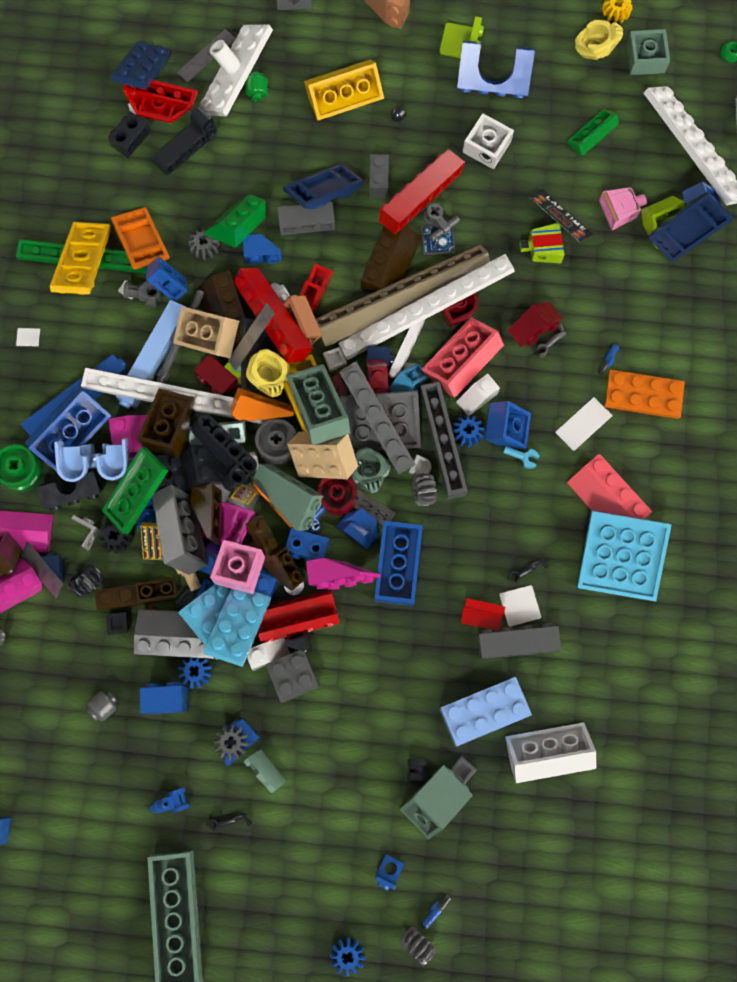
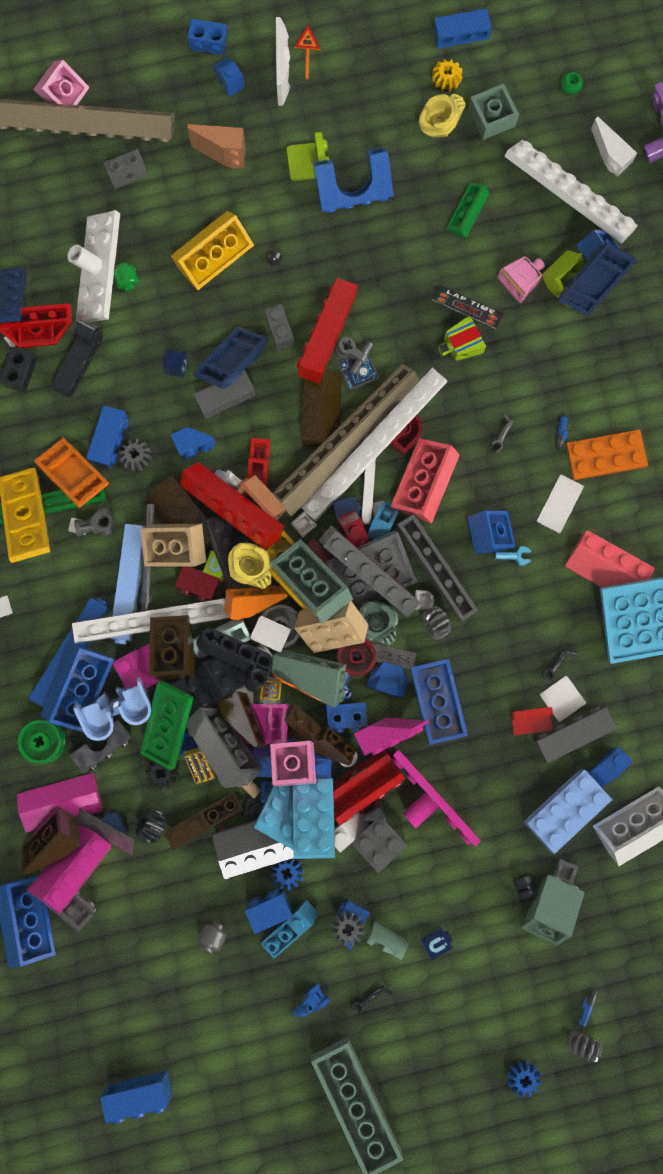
camera: 20 degrees left, 5 degrees up
light grey bracket [71,515,100,551] -> none
black plate [106,612,129,635] -> none
blue brick [146,256,187,302] -> none
flat silver sticker [176,29,236,82] -> none
green slope [204,194,266,248] -> none
flat silver sticker [228,303,275,371] -> none
blue bracket [375,854,404,890] -> none
blue gear [452,415,485,448] -> none
white slope [456,374,500,416] -> none
white brick [463,114,514,169] -> none
dark red brick [508,301,563,347] -> none
none -> blue brick [86,405,129,469]
none -> clear blue brick [163,349,188,378]
none -> white sticker [250,616,291,653]
none -> dark azure slope [261,900,320,958]
none -> dark pink plate [392,749,481,847]
none -> clear blue brick [420,927,453,960]
none -> blue slope [588,747,633,788]

